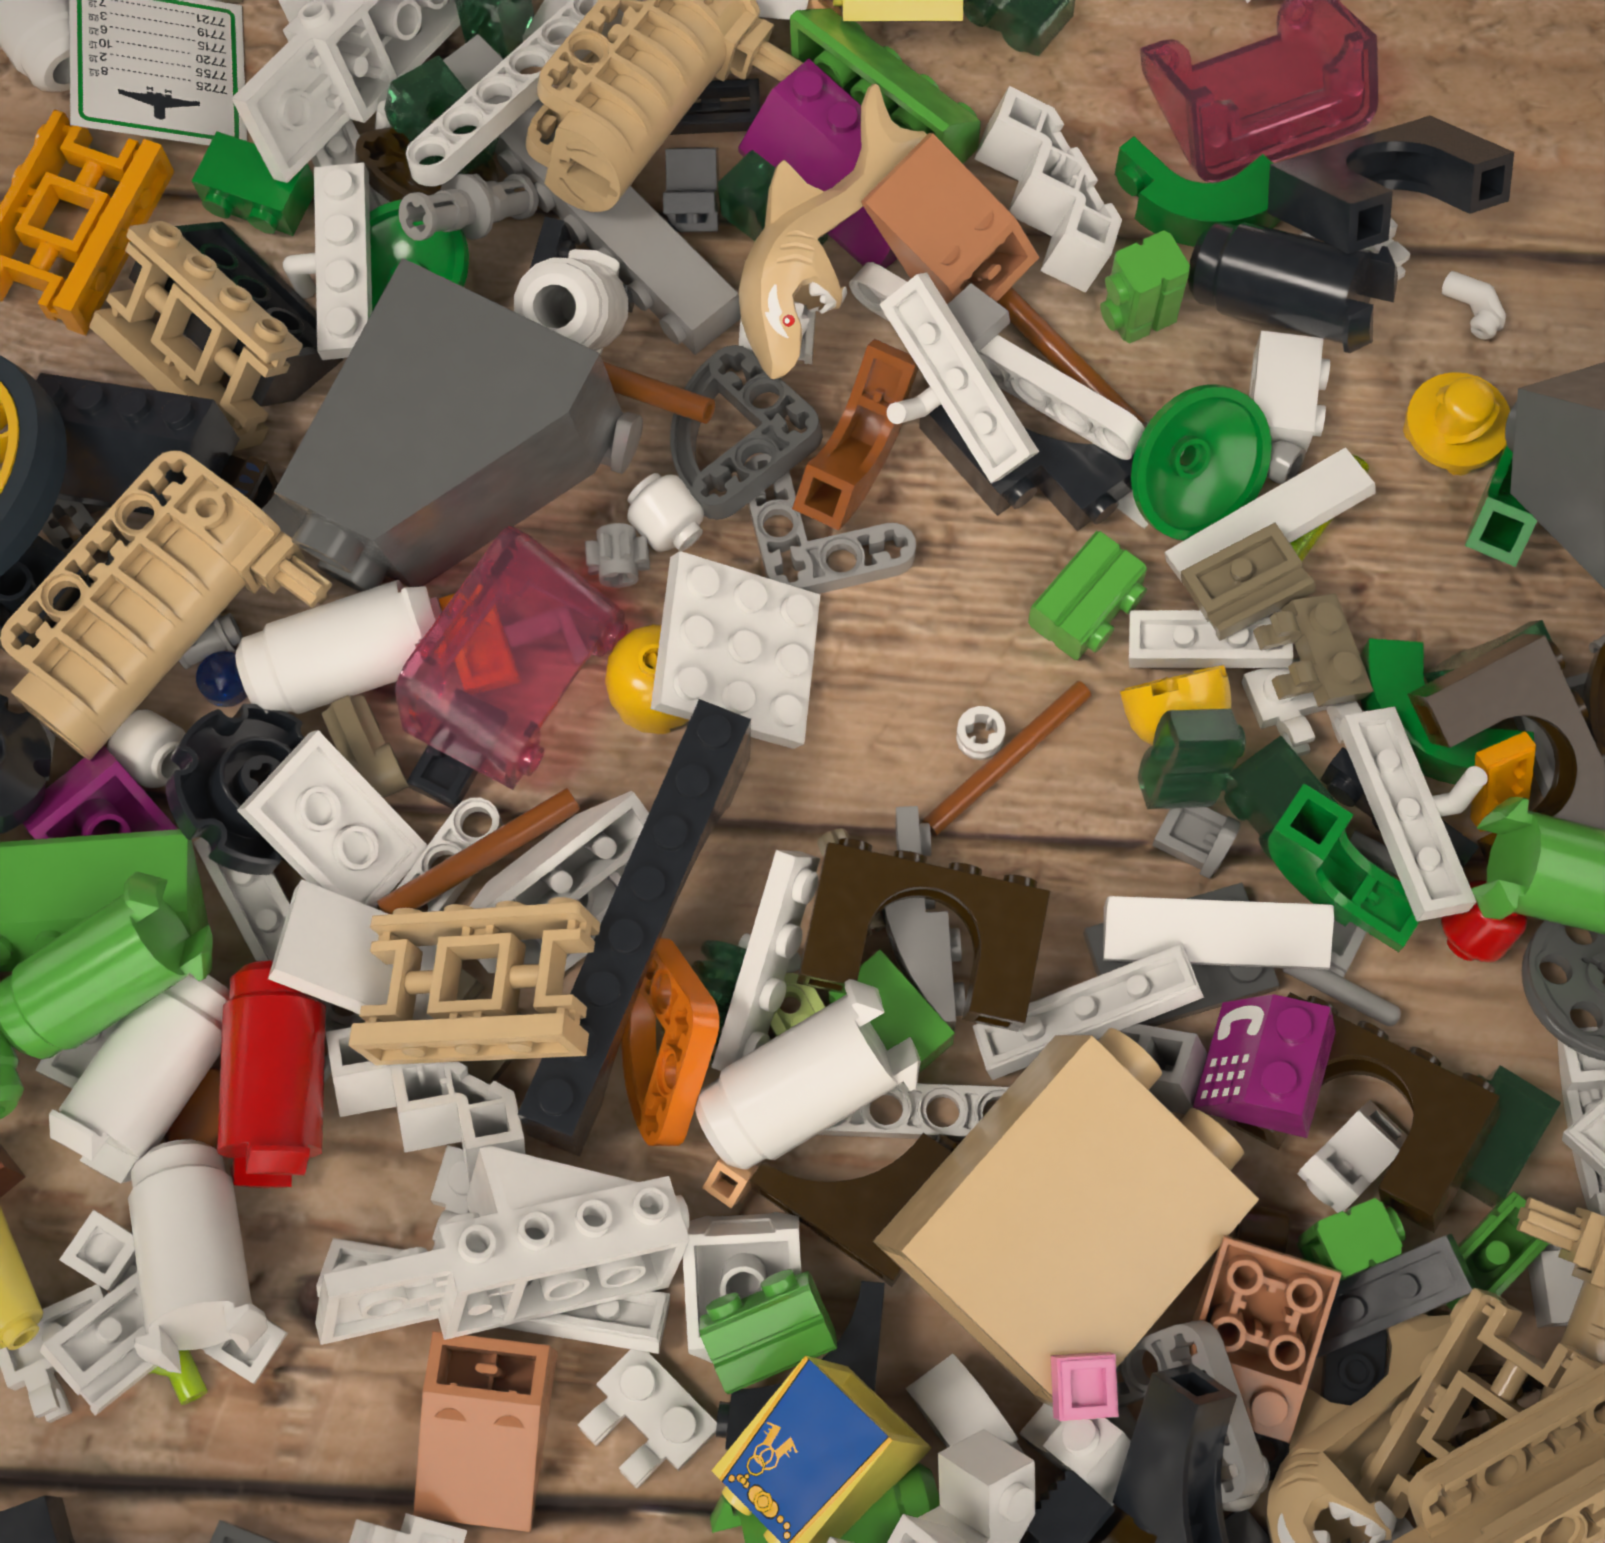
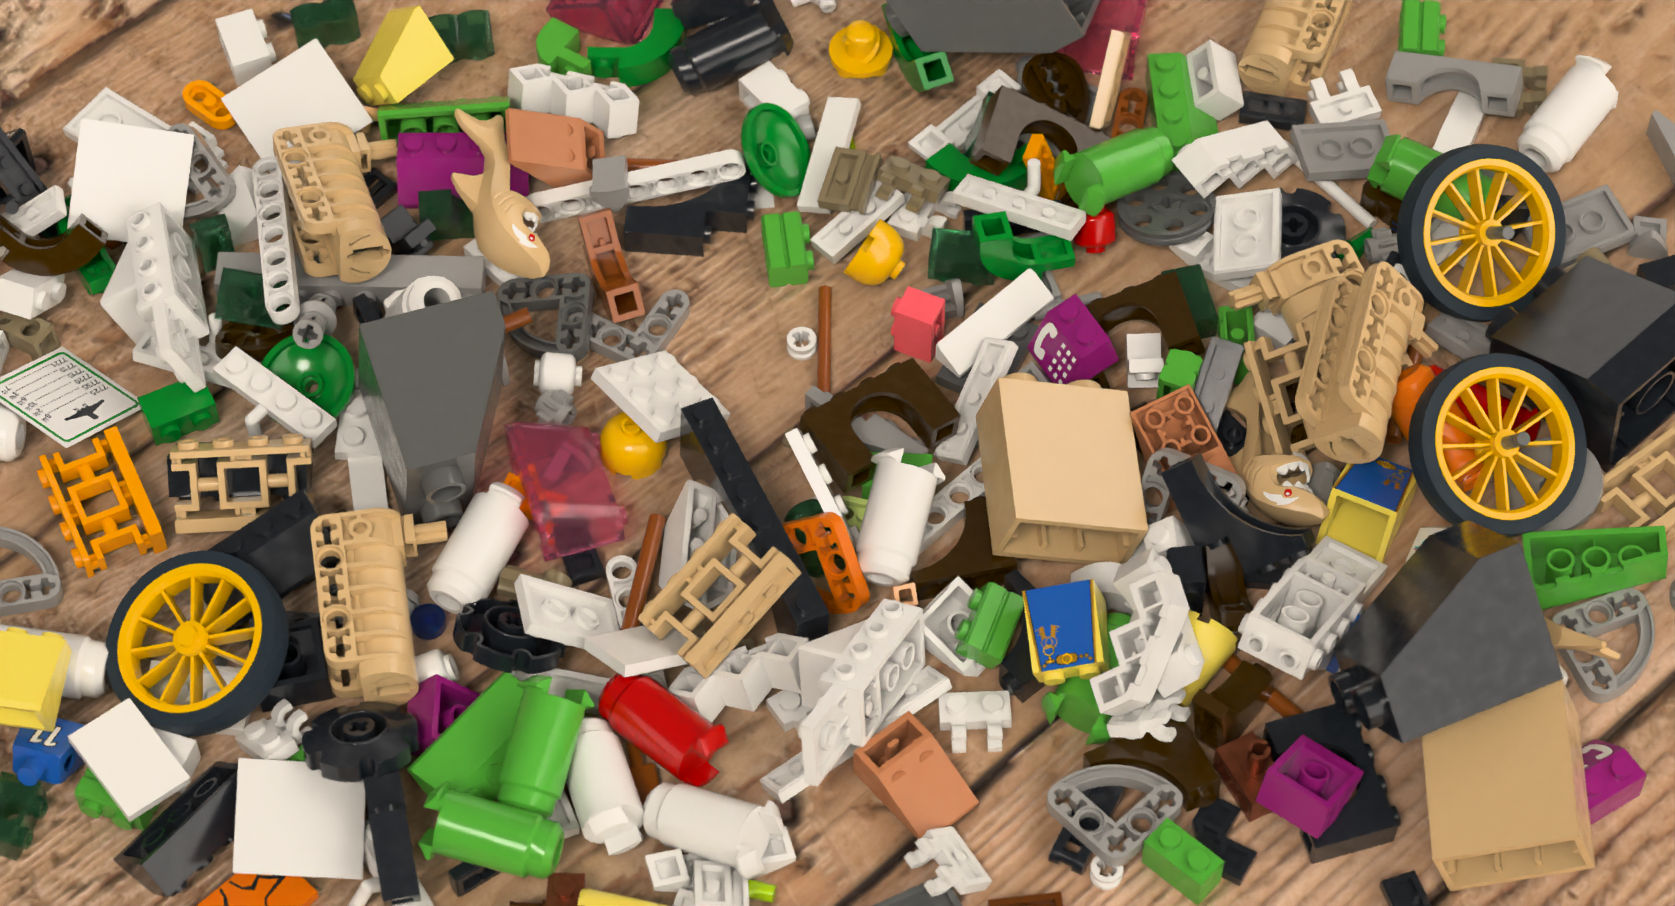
camera: 50 degrees left, 15 degrees down
white plate [879,272,1039,483] -> none
bright pink tile [1051,1352,1119,1421] -> none
bright green brick [1100,230,1190,344] -> none
clear green brick [1137,709,1246,810] -> none
none -> bright green brick [536,17,592,76]
none -> coral brick [891,286,945,363]
none -> white slope [908,69,1022,160]

